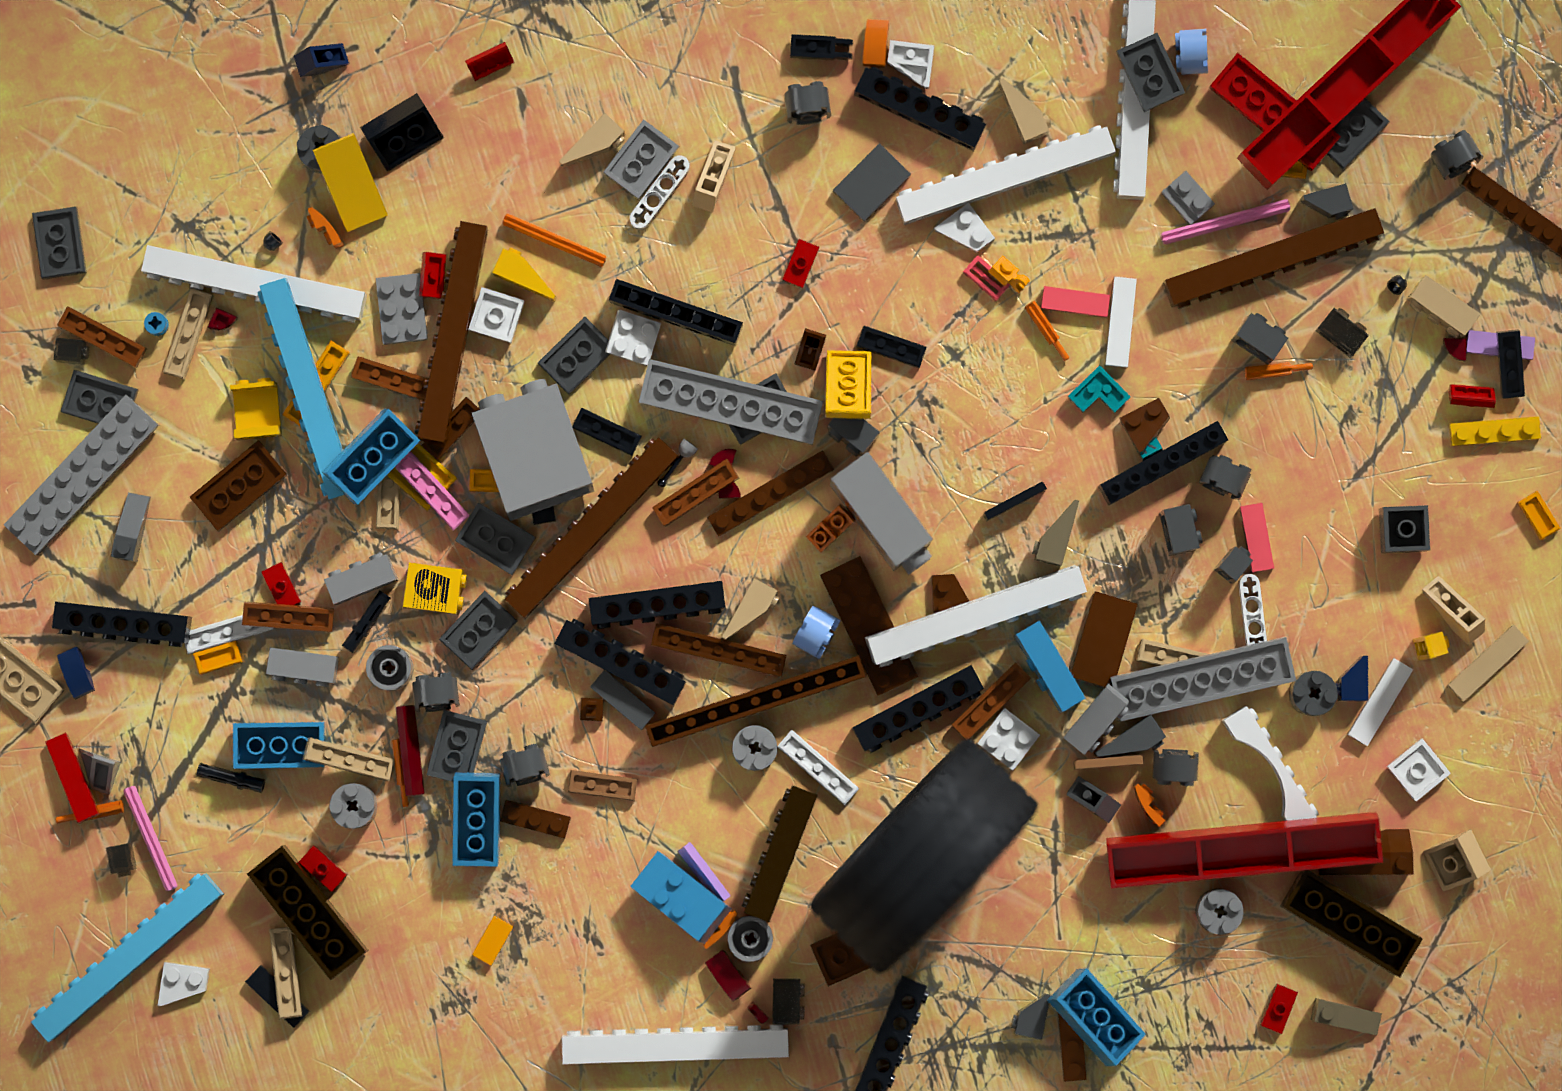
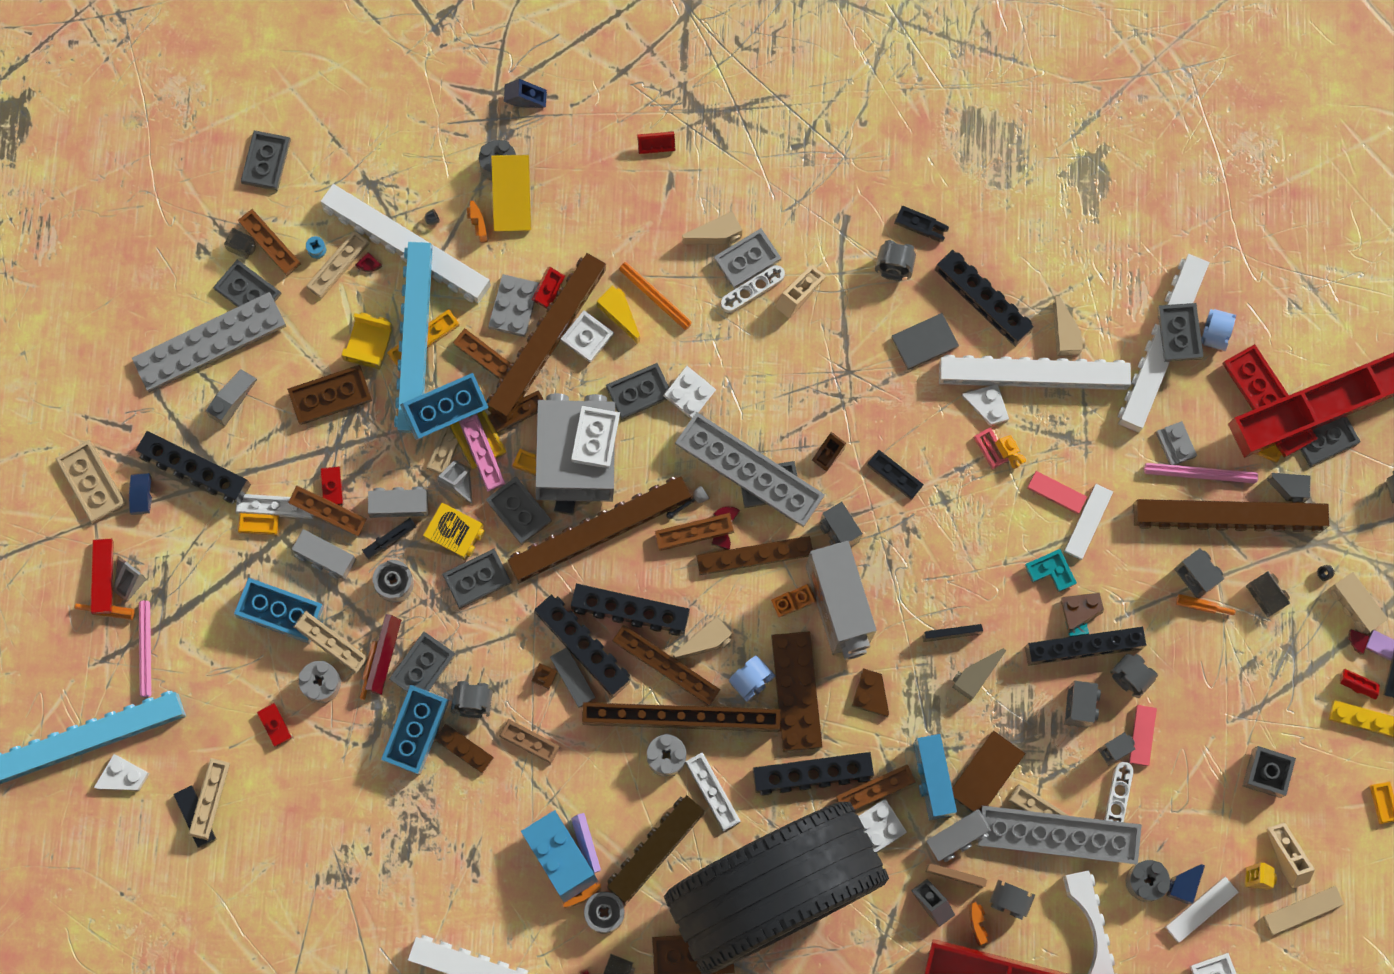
camera: 15 degrees right, 10 degrees down
clear smoke brick [106,843,137,877] -> none
black pin [196,763,266,793] -> none
dark brown brick [247,845,369,980] -> none
black slope [360,93,444,172] -> none
dark grey brick [412,672,460,712] -> none
light orange tile [472,915,514,966] -> none
black tile [572,407,642,457] -> none
black brick [609,279,743,346] -> none
dark red slope [705,950,751,1002] -> none
red plate [782,239,820,289] -> none
yellow tile [825,350,871,419] -> none
orange slope [863,19,890,67] -> none
white brick [865,565,1087,667] -> none
white wing [887,40,934,89] -> none
orange axle [1024,301,1069,361] -> none
dark grey slope [1094,715,1166,757] -> none
none -> light grey slope [437,460,472,503]
none -> white plate [571,406,620,469]

